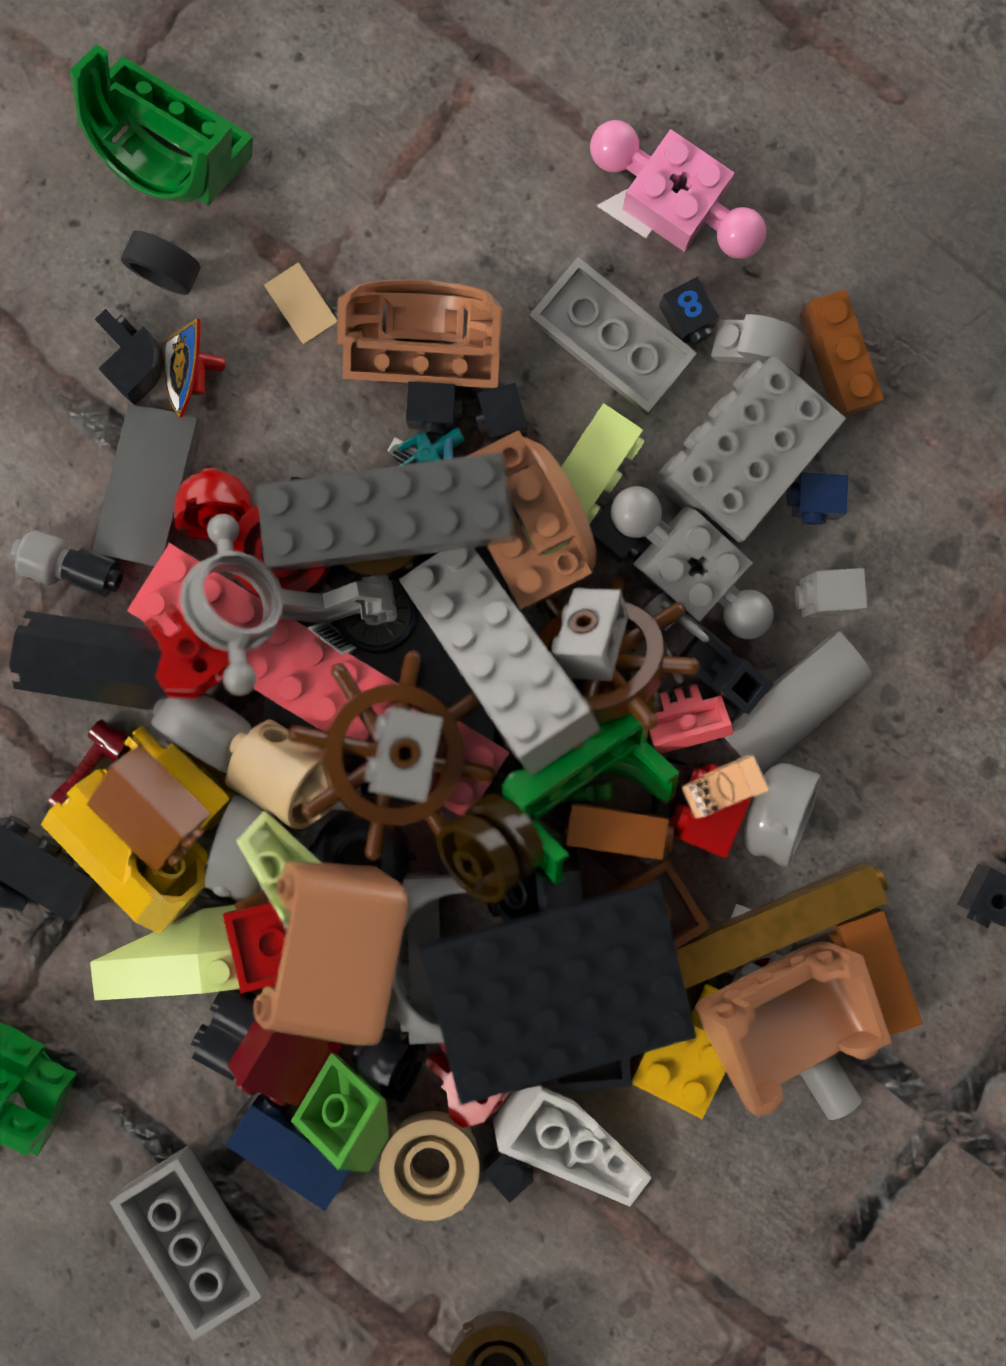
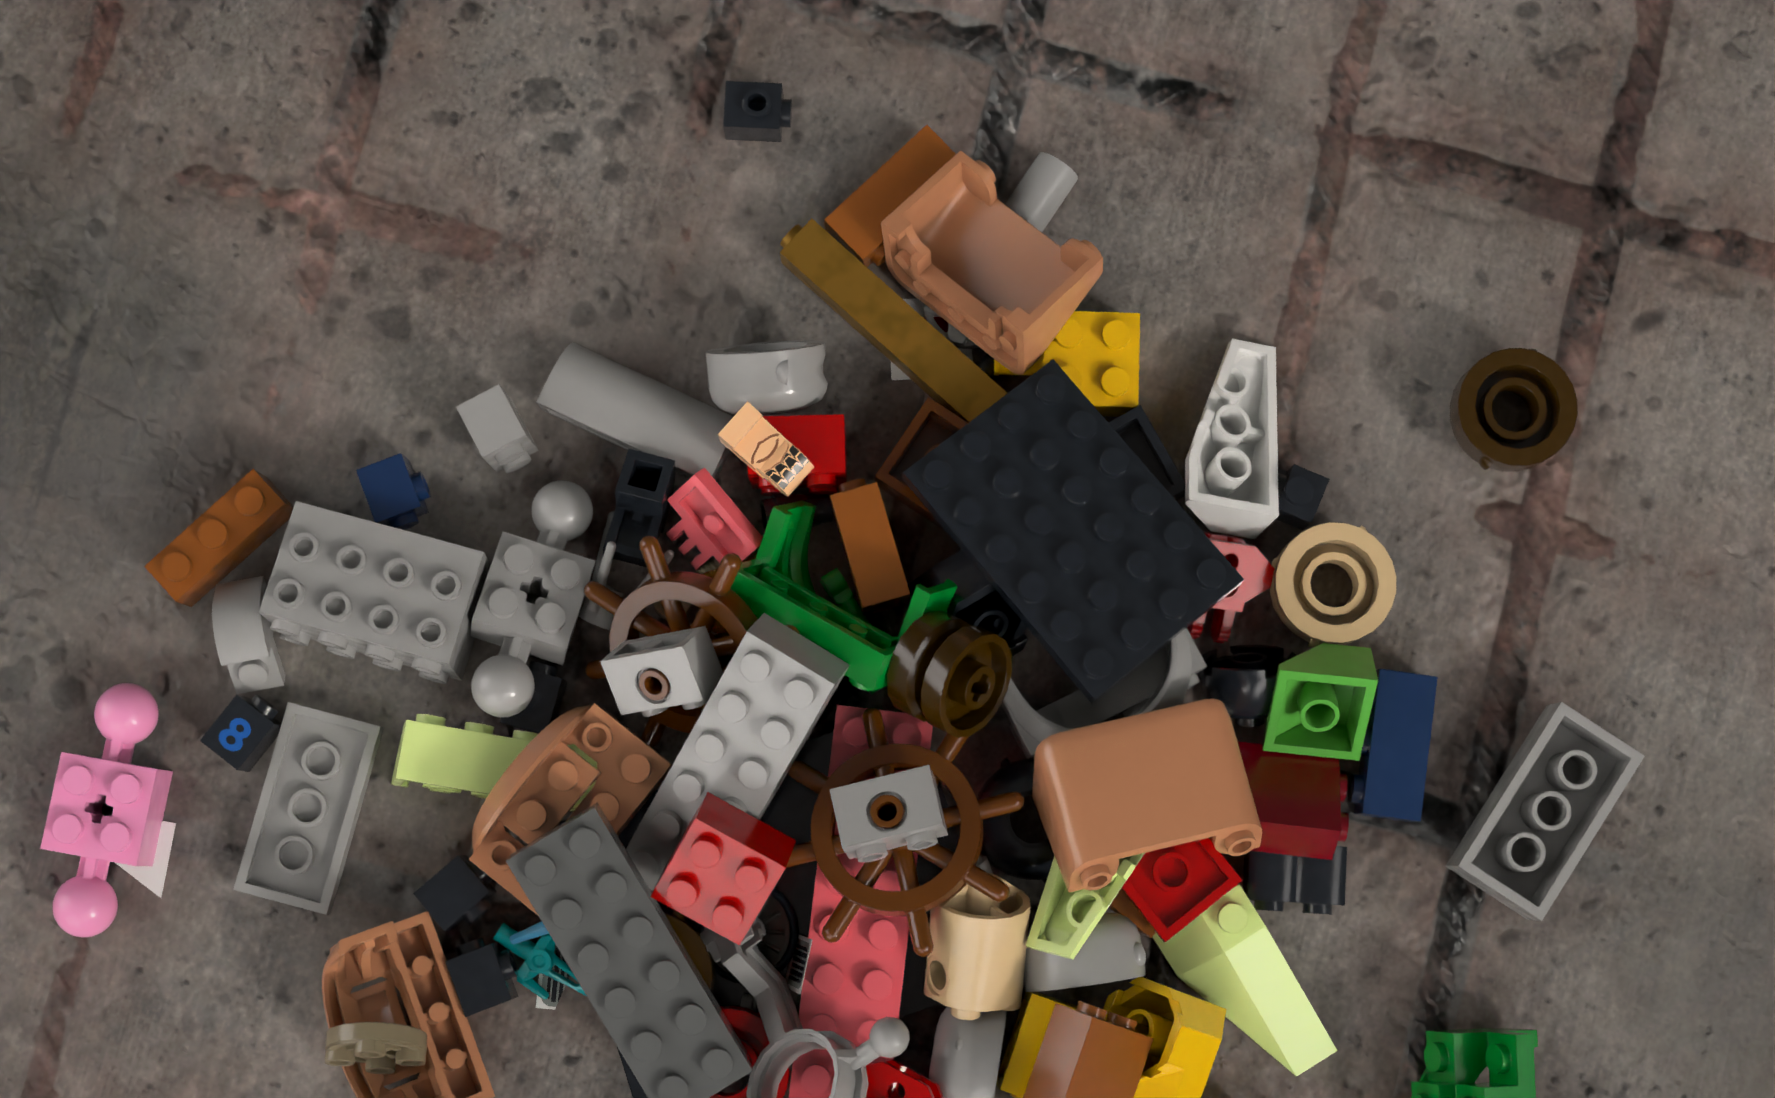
camera: 115 degrees left, 5 degrees down
none -> dark tan tile [325,1022,428,1074]
none -> brick [650,792,796,946]

